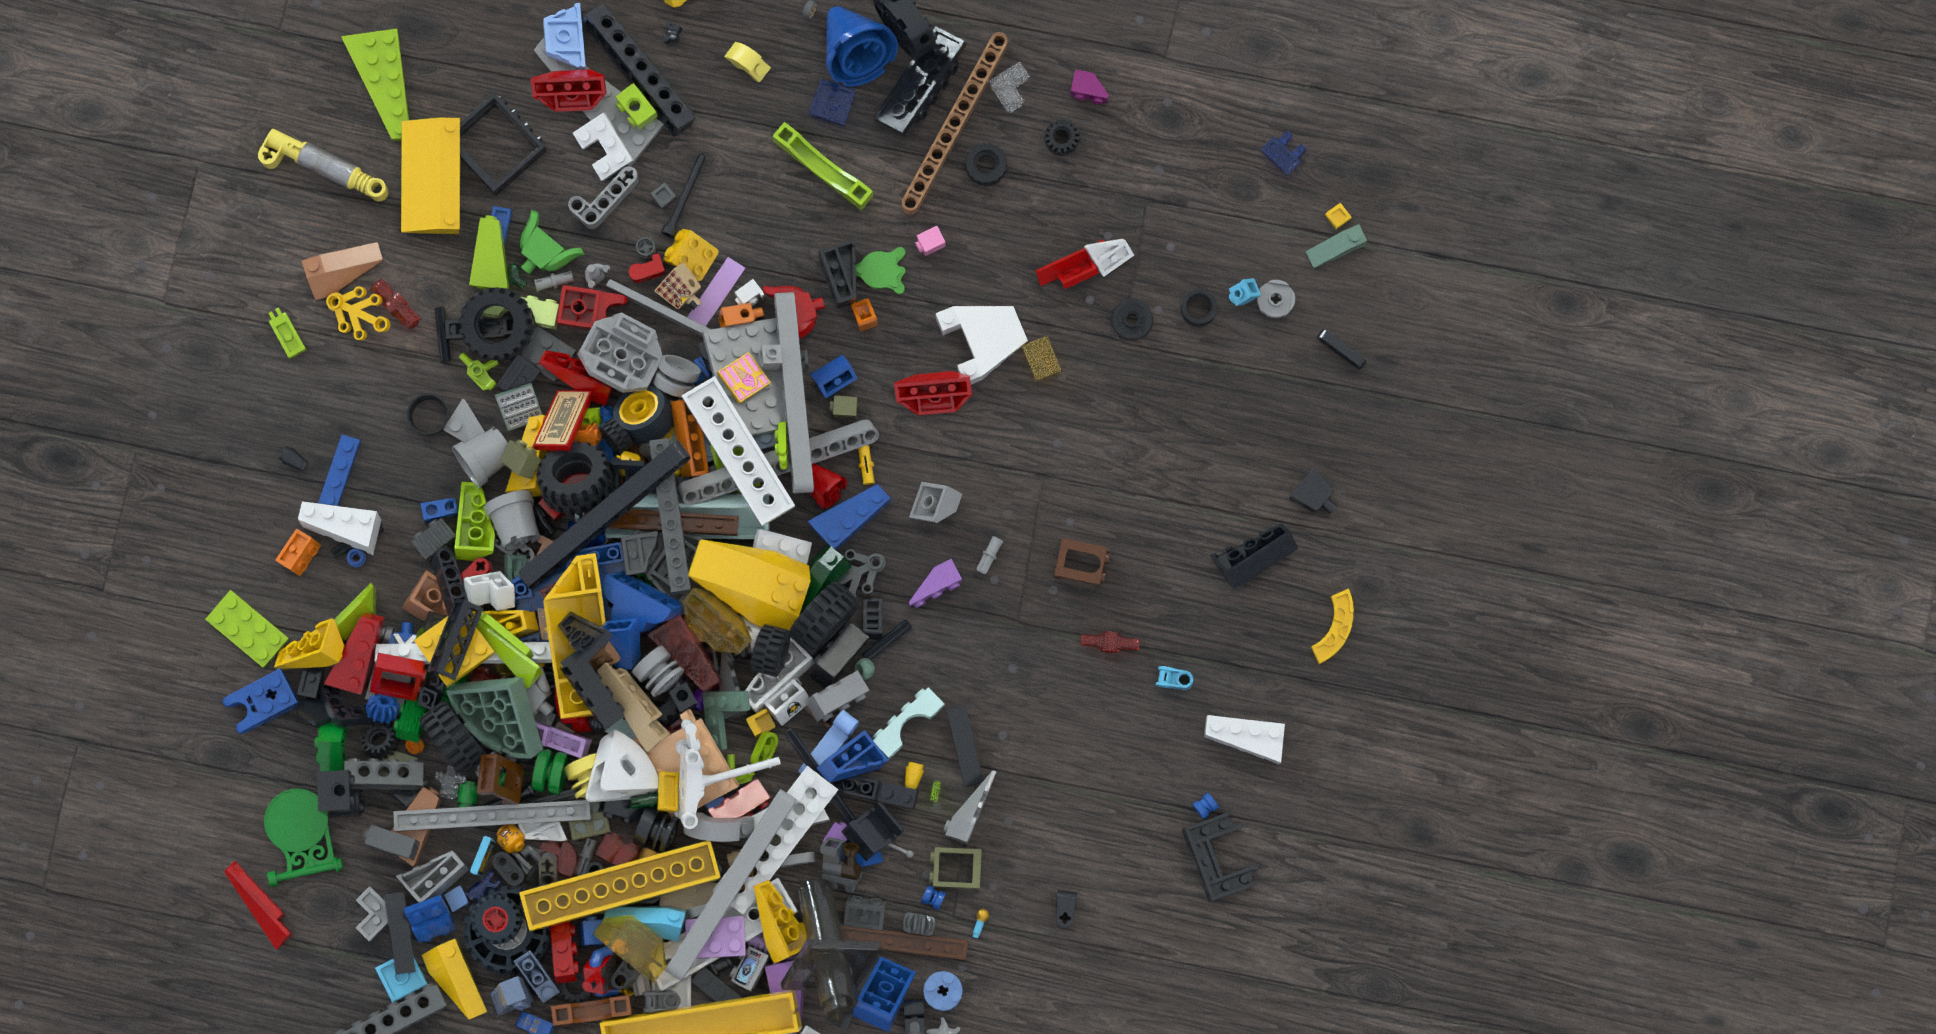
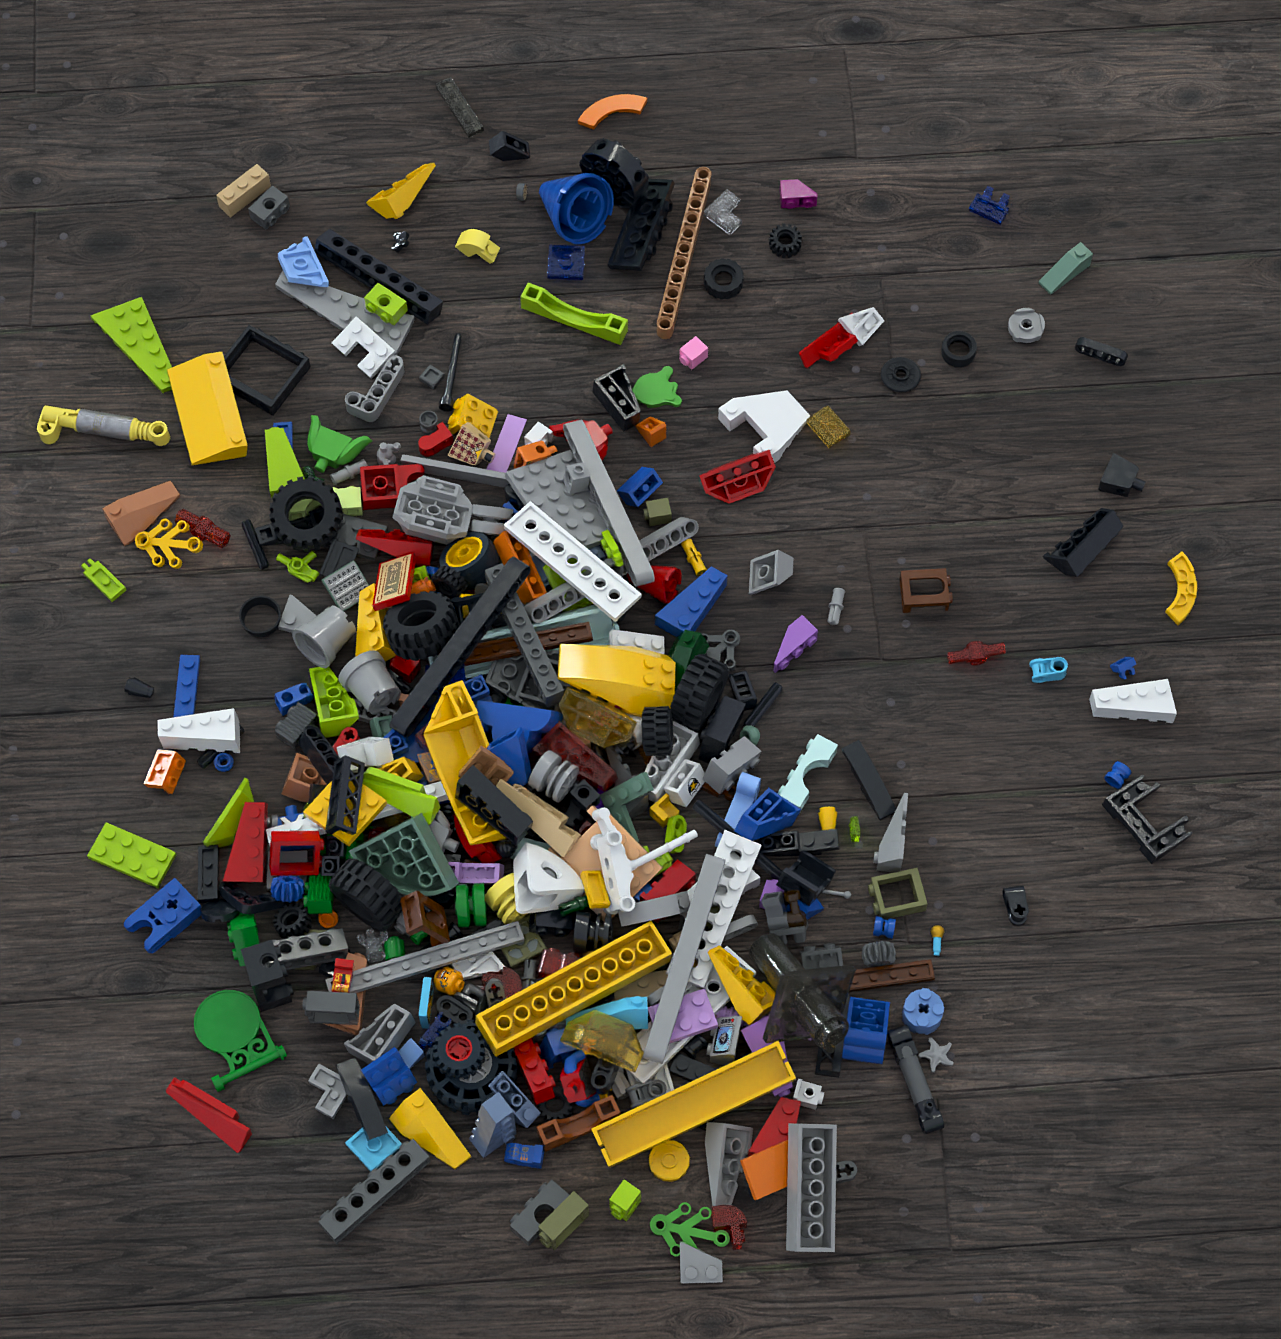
camera: 15 degrees left, 15 degrees down
yellow wedge [274,618,344,669] -> none
olive brick [500,439,541,479] -> none
red wedge [530,69,607,112] -> none
black wing [557,612,613,664] -> none
dark grey wing [621,531,659,576] -> none
tile [717,352,771,404] -> none
medium azure brick [1229,278,1261,306] -> none
yellow tile [1325,203,1352,230] -> none
none -> red leg [331,958,355,993]
none -> blue tile [1110,657,1136,679]

